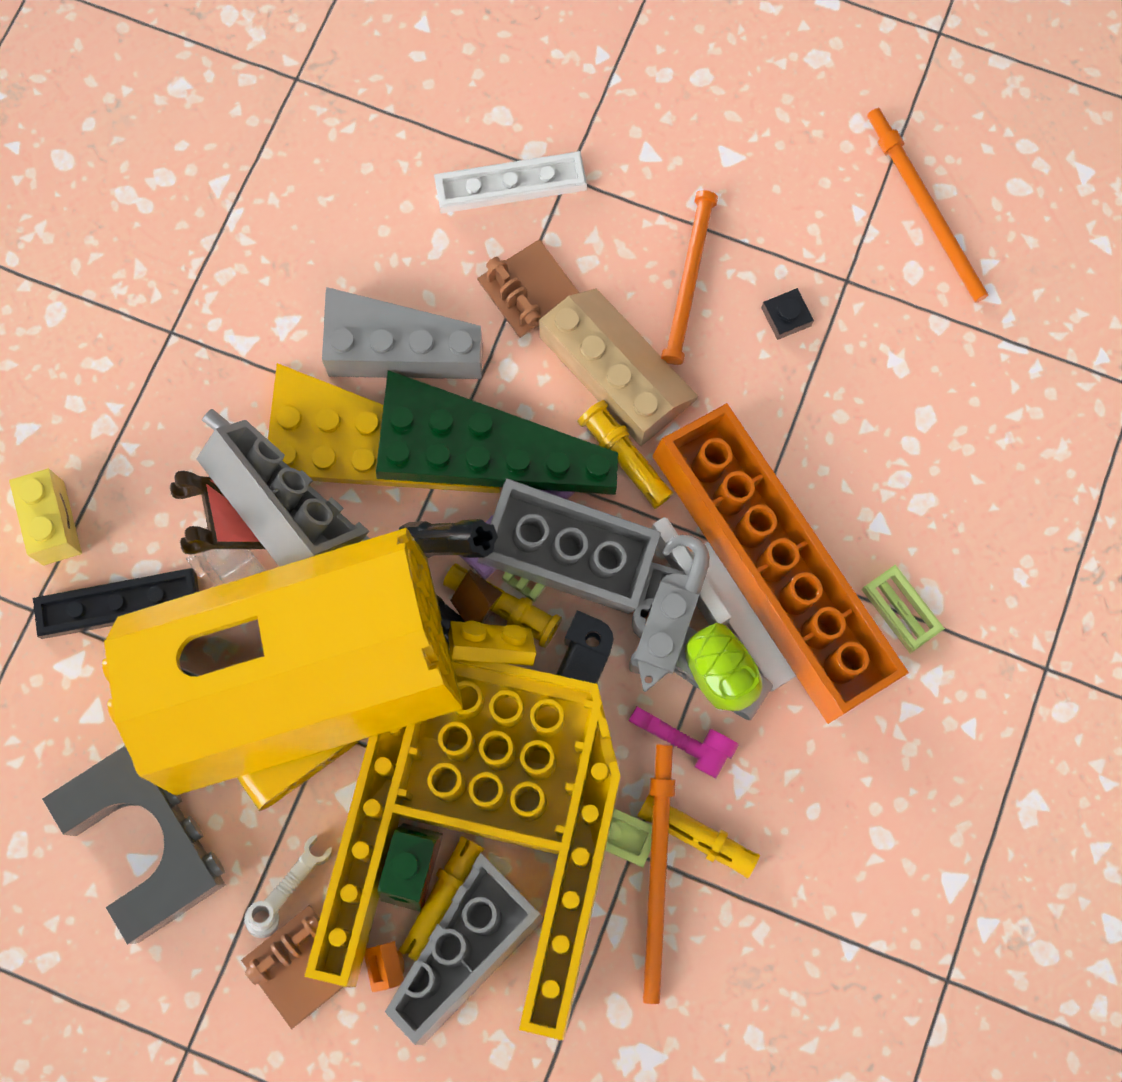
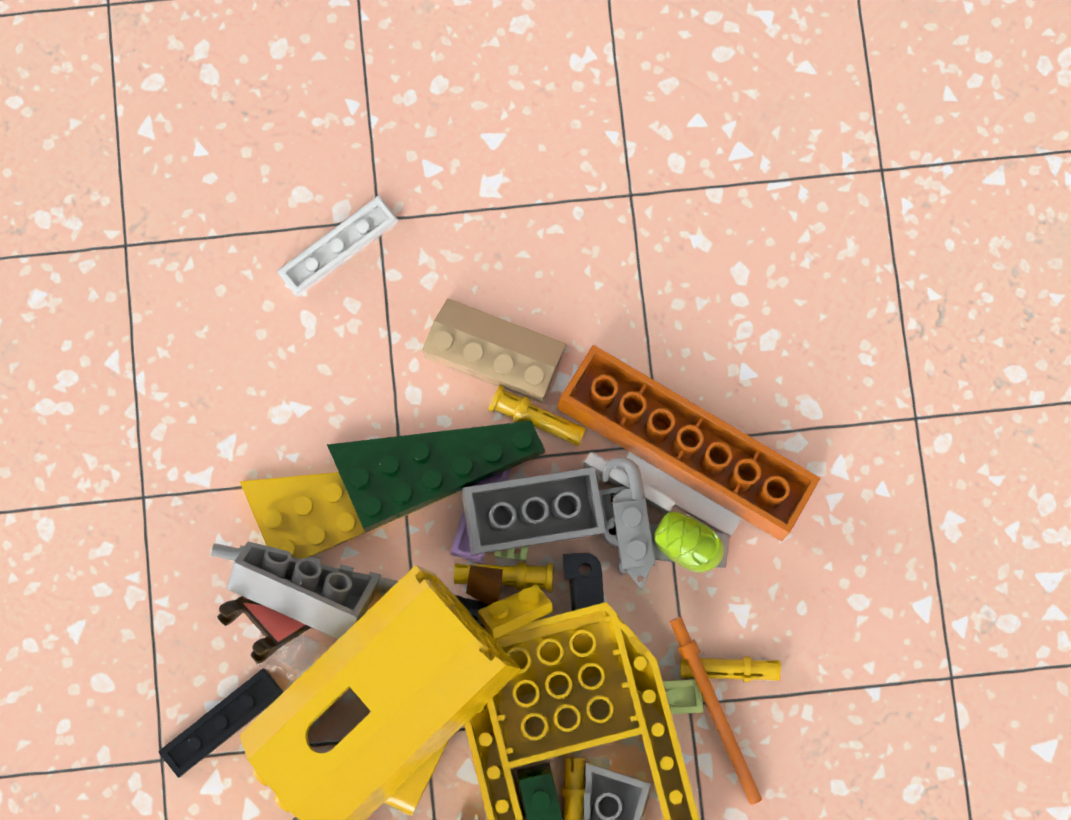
camera: 25 degrees left, 5 degrees up
light yellow brick [9,468,82,566] -> none
light grey wedge [322,287,483,379] -> none
black axle [399,519,498,558] -> none
nougat hinge [477,239,579,338] -> none
dark pink brick [629,706,739,779] -> none
orange bar [661,190,718,365] -> none
black plate [761,288,814,340] -> none
yellowish green tile [861,564,945,653] -> none
orange bar [867,108,989,303] -> none

